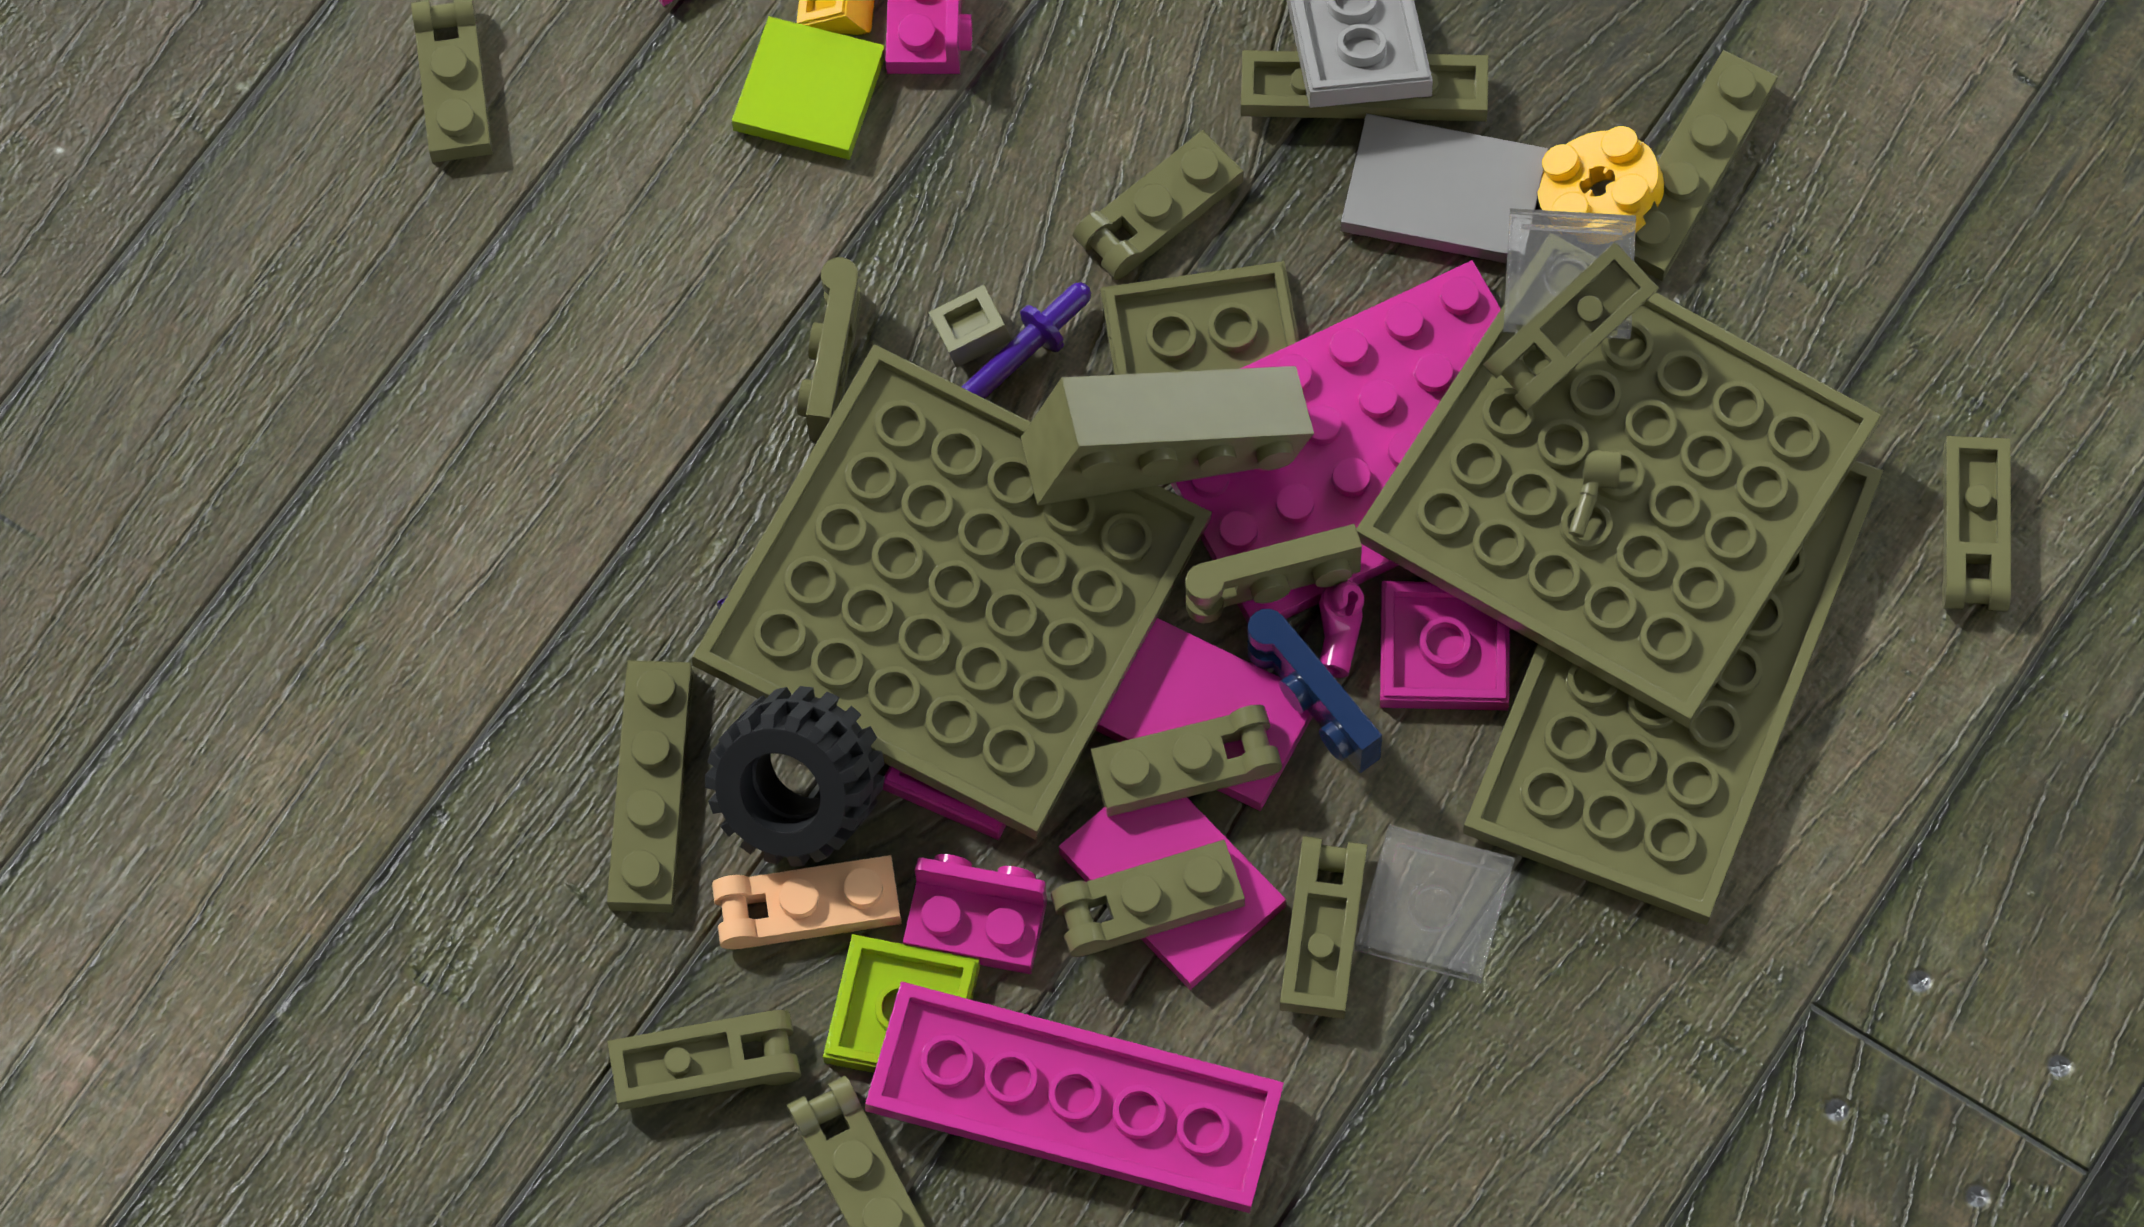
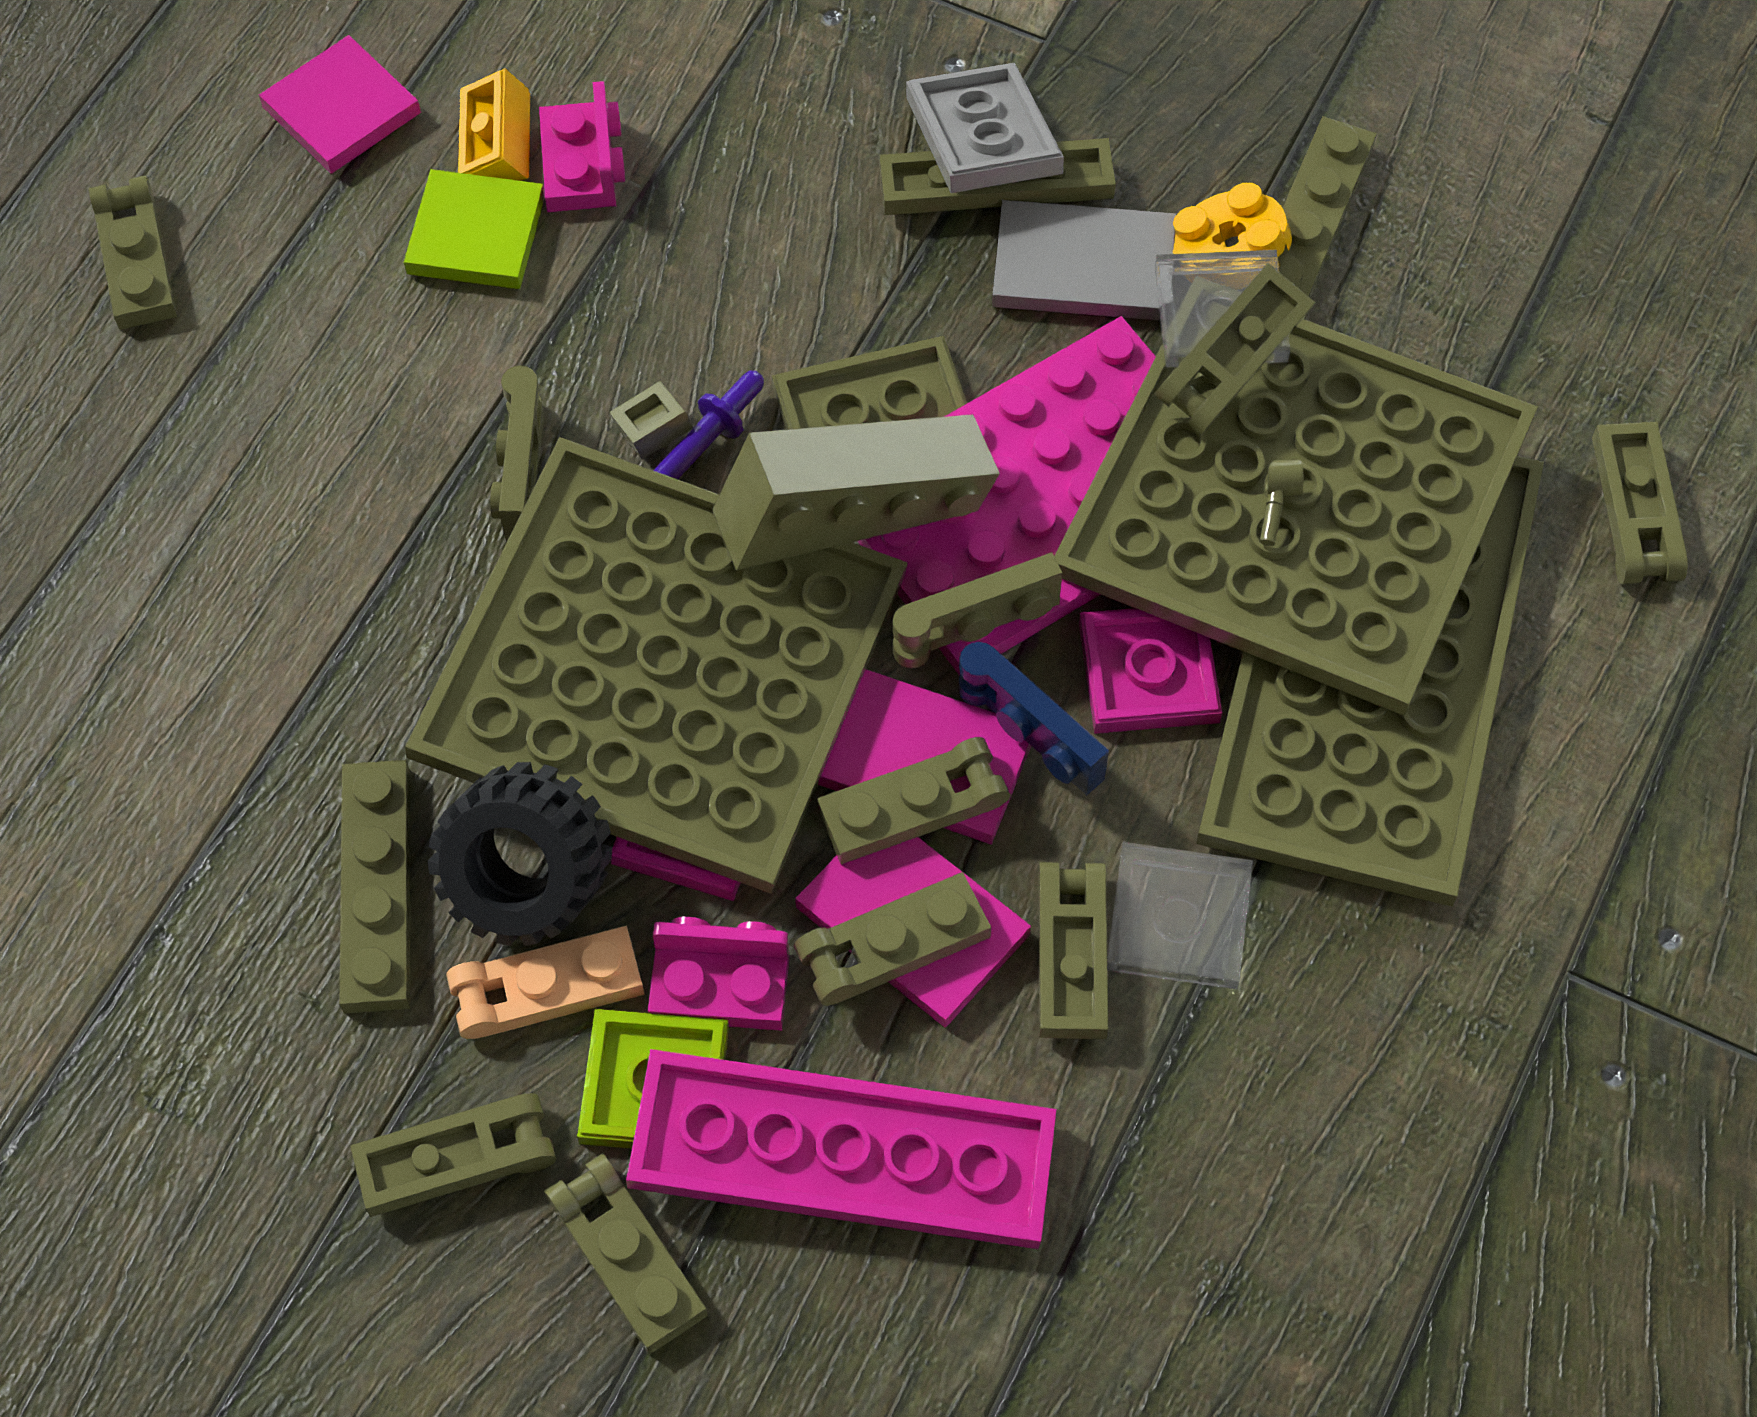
camera: 10 degrees left, 5 degrees down
olive plate [1073,130,1243,280] -> none
dark pink arm [1319,581,1364,678] -> none

